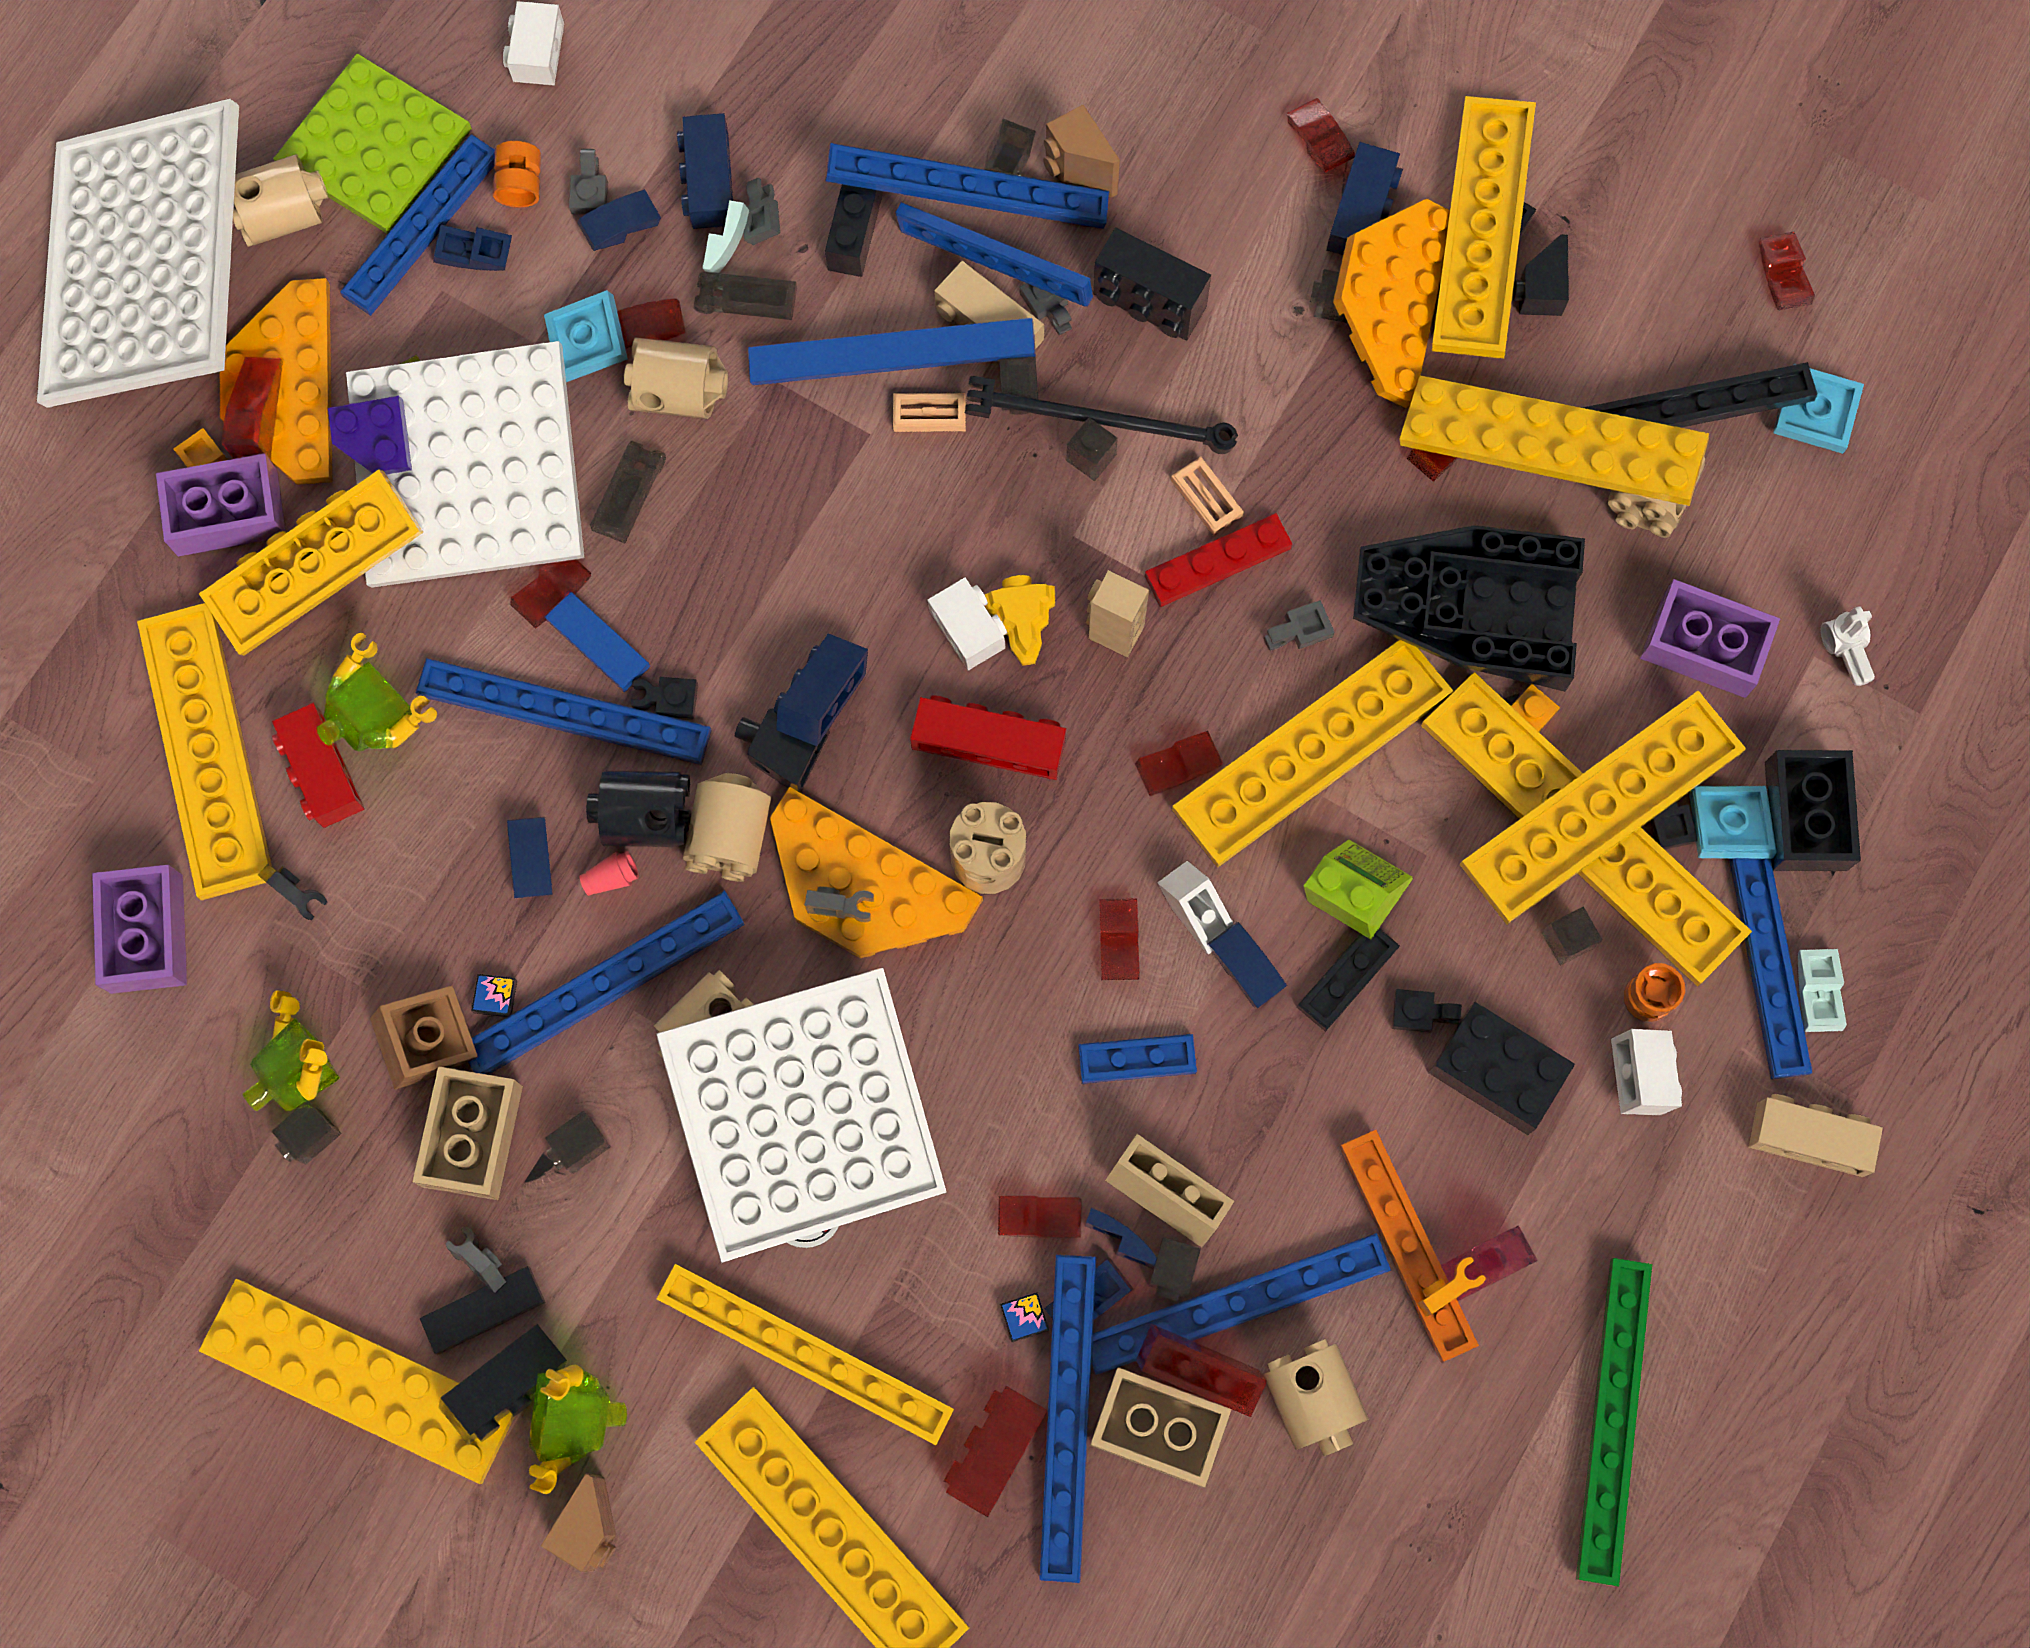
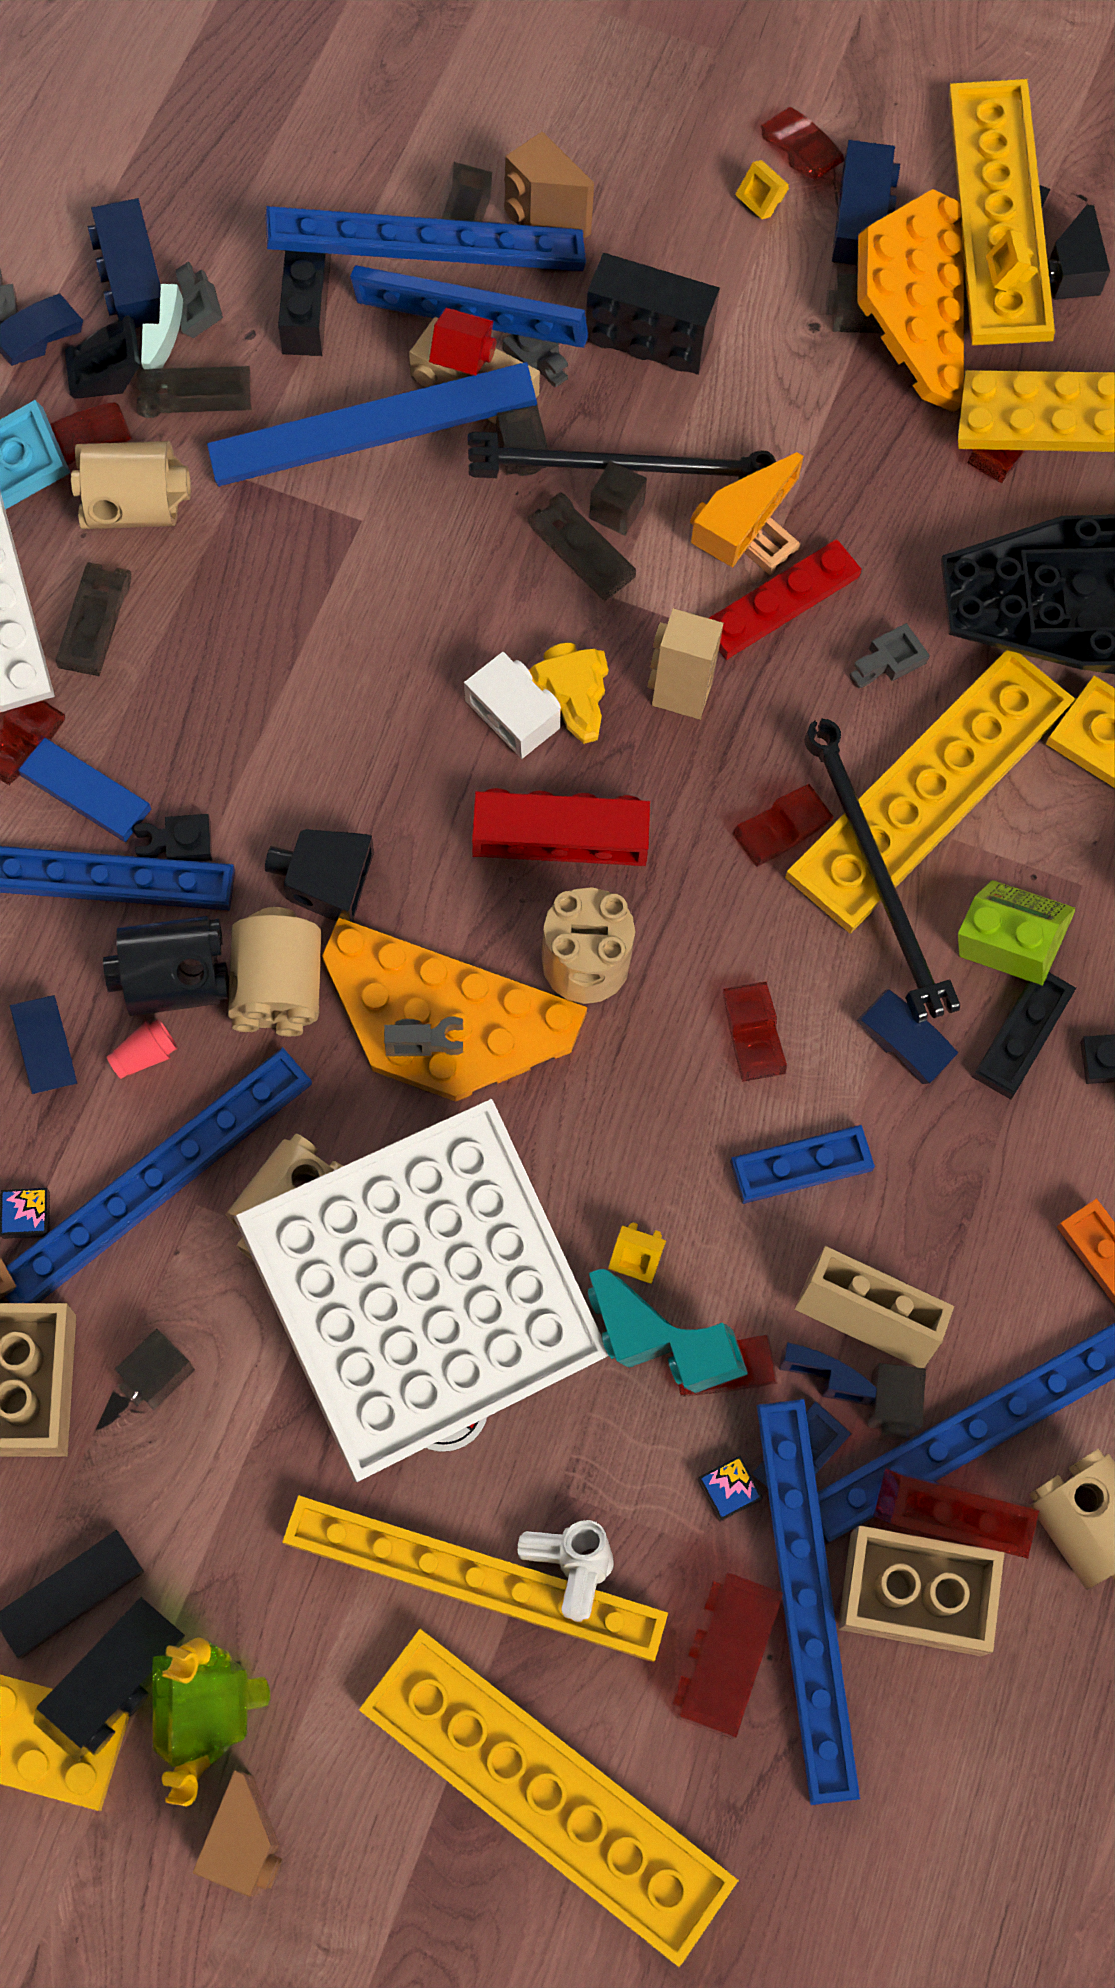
camera: 15 degrees left, 5 degrees down
dark grey plate [445,1226,506,1293] -> none
dark blue brick [774,633,868,746] -> none
light nougat tile [893,393,966,432] -> none
white slope [1158,861,1233,954] -> none
none -> black slope [64,316,140,399]
none -> red brick [429,308,496,376]
none -> white axle [518,1520,614,1622]
none -> clear smoke plate [527,492,636,601]
none -> teal arch [588,1269,748,1393]
none -> yellow tile [608,1222,666,1284]
none -> light orange slope [690,452,804,568]
none -> yellow tile [735,160,789,219]
none -> black hinge [804,718,960,1023]
none -> yellow tile [986,229,1038,291]

